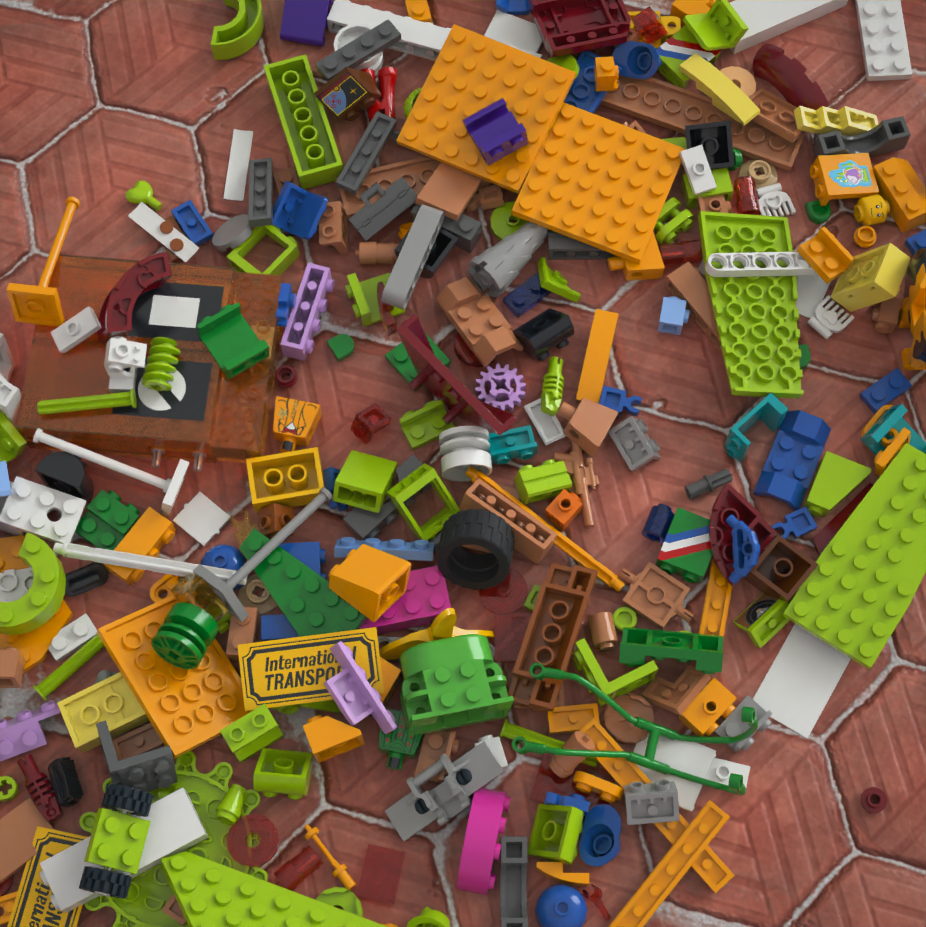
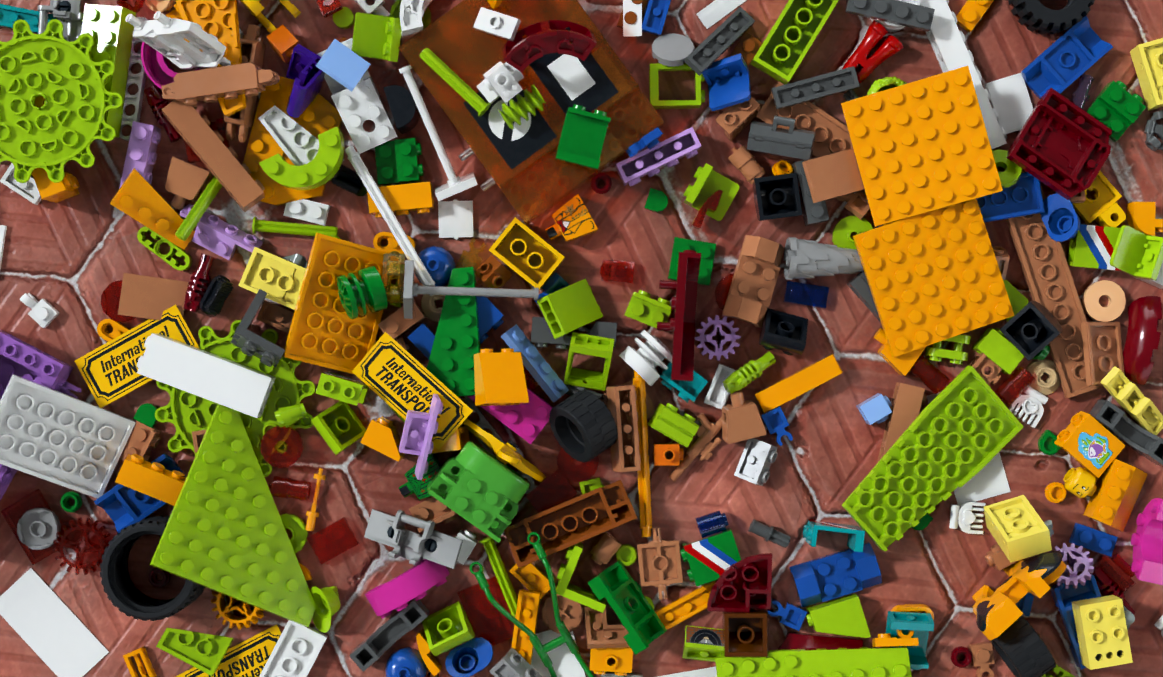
camera: 55 degrees right, 20 degrees up
plate [79,784,154,899] -> none
slope [314,67,382,121] -> none
light grey beam [381,204,445,310] -> none
dark purple piece [462,98,528,166] -> none
lime tile [537,257,581,303] -> none
blue plate [544,791,590,816] -> none
nougat piece [549,731,595,778] -> none
light orange plate [573,771,624,803] -> none
light orange brick [594,57,619,92] -> none
clear red brick [631,6,668,44] -> none
light yellow slope [679,53,760,126] -> none
white plate [679,145,717,196] -> none
white beam [705,252,818,277] -> none
blue piece [726,515,760,584] -> none
light orange bracket [797,227,854,284] -> none
blue plate [859,368,912,414] -> none

